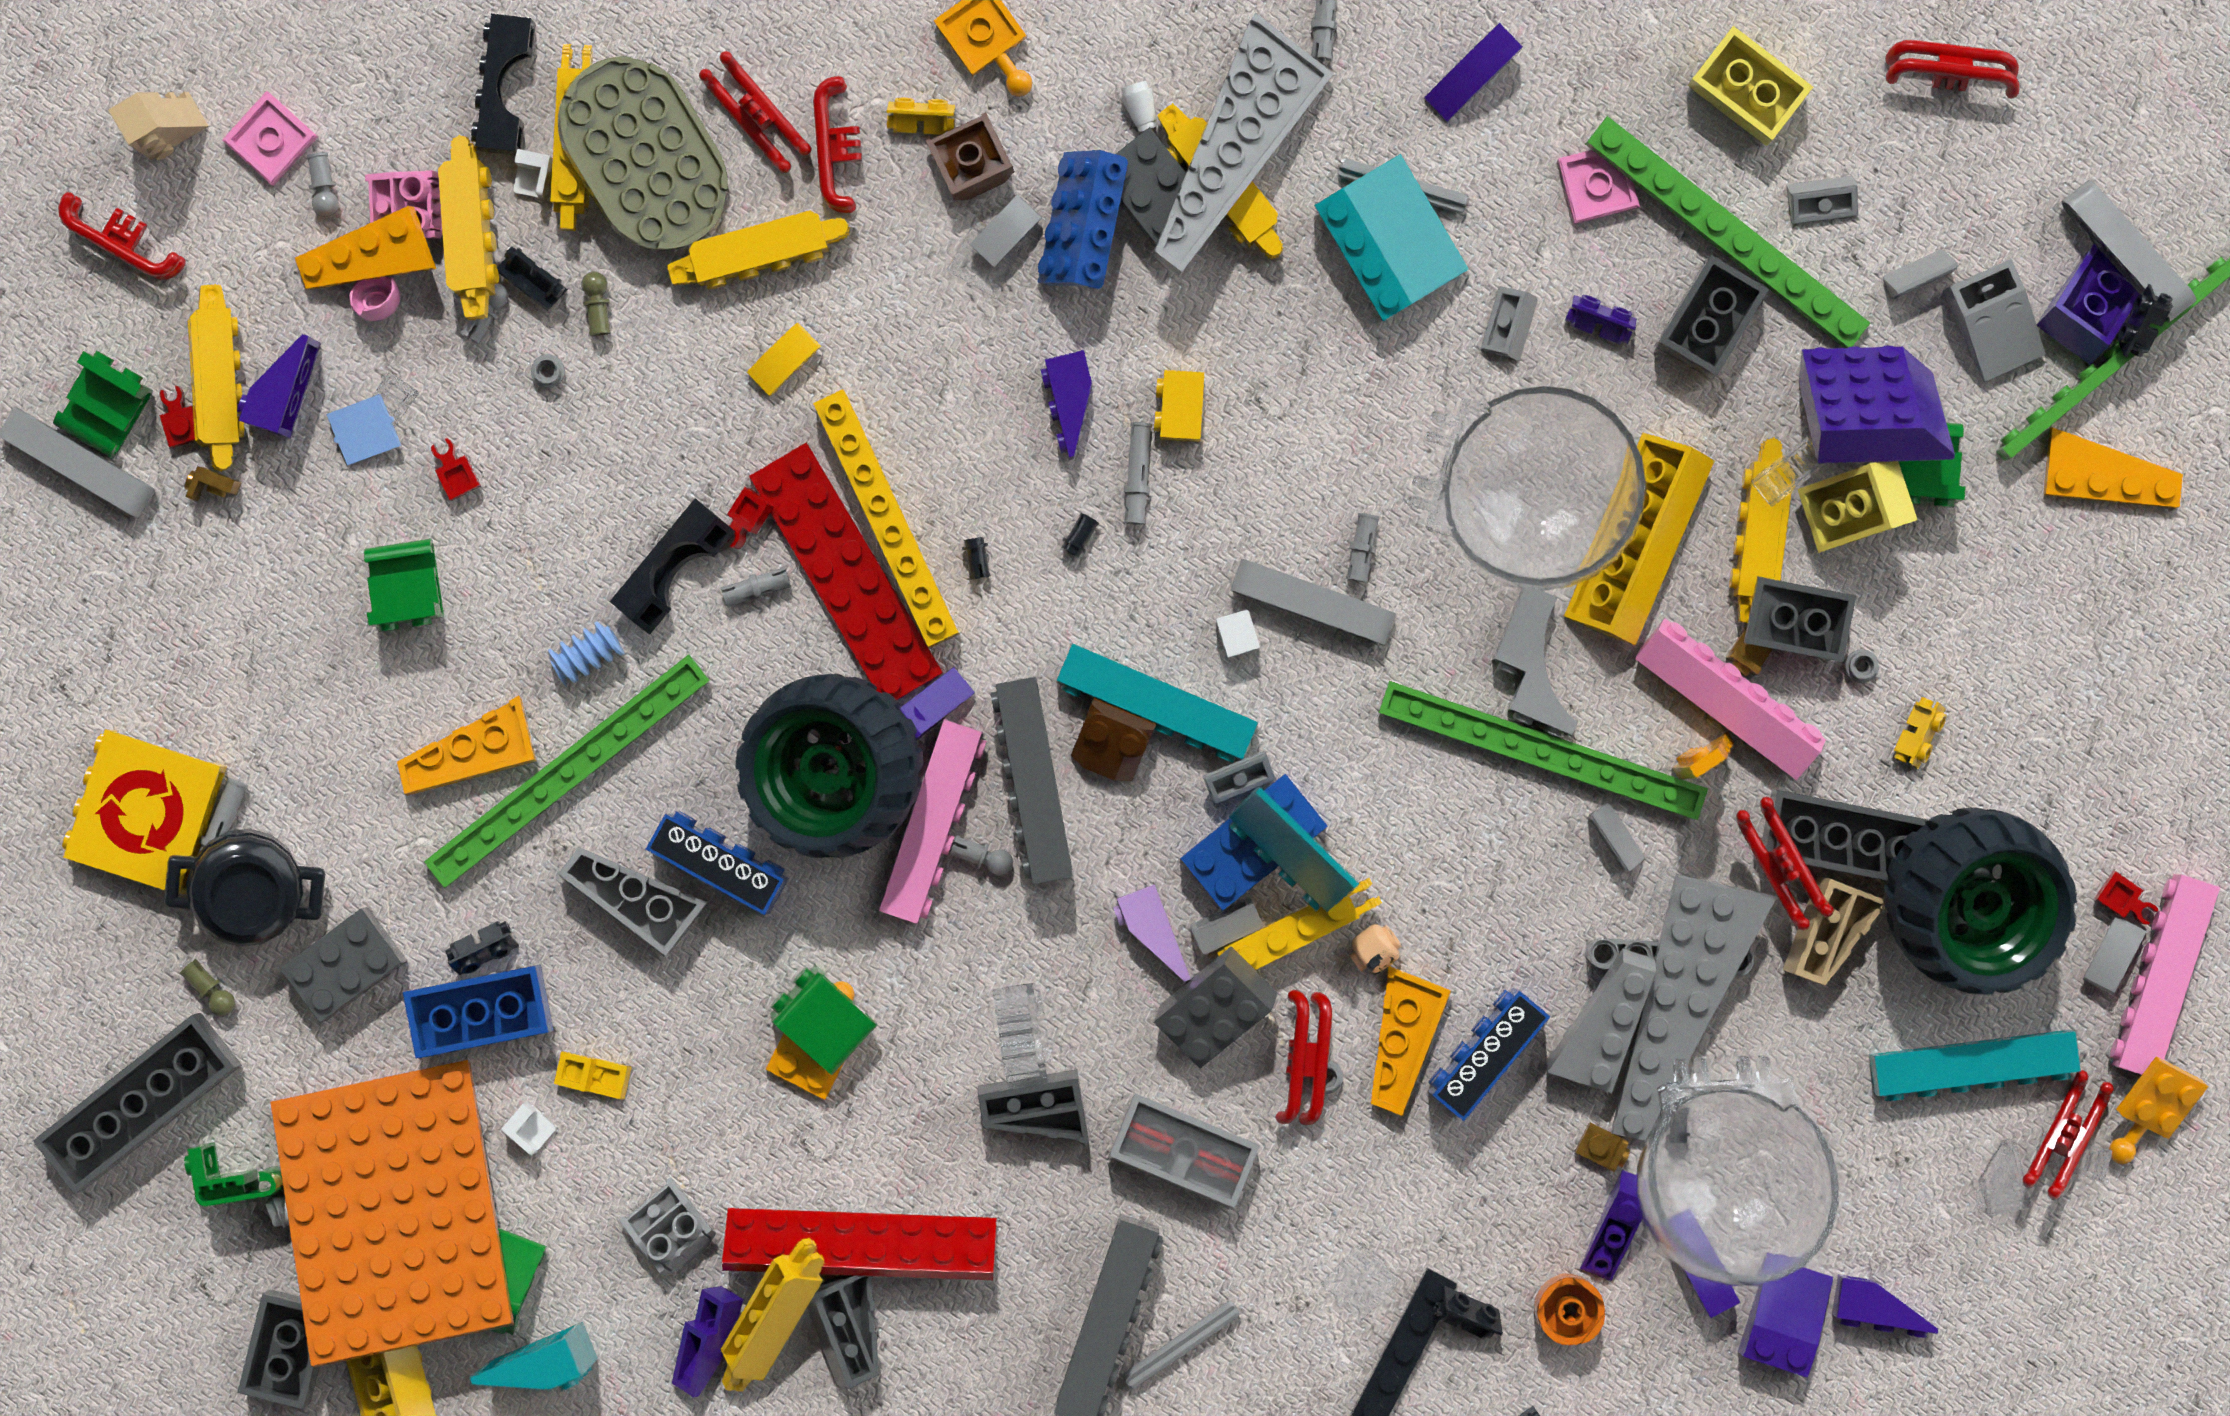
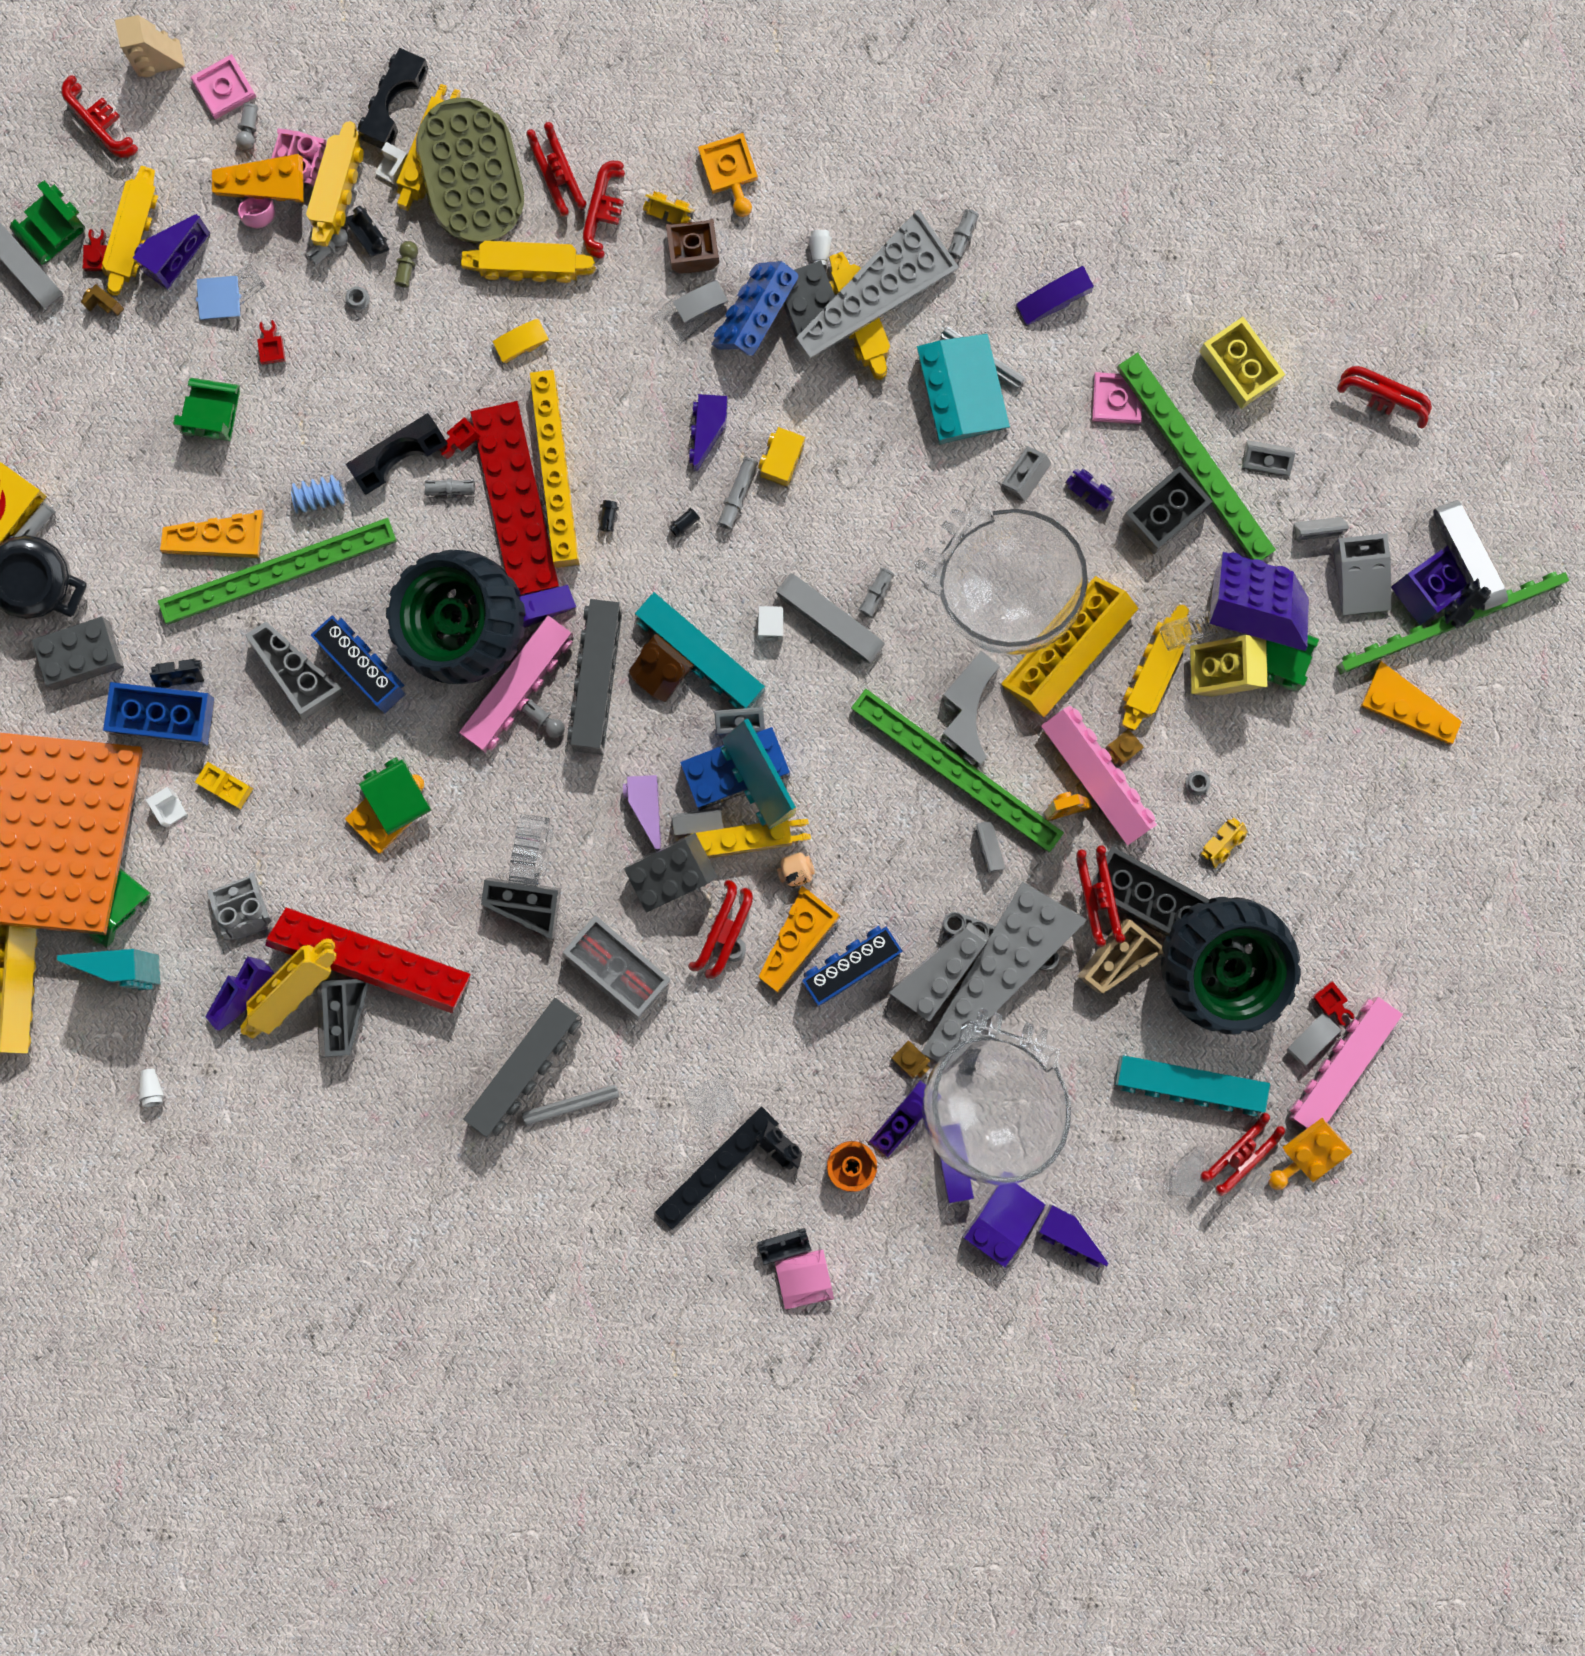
camera: 10 degrees right, 5 degrees down
dark grey slope [1744,576,1856,662] -> none

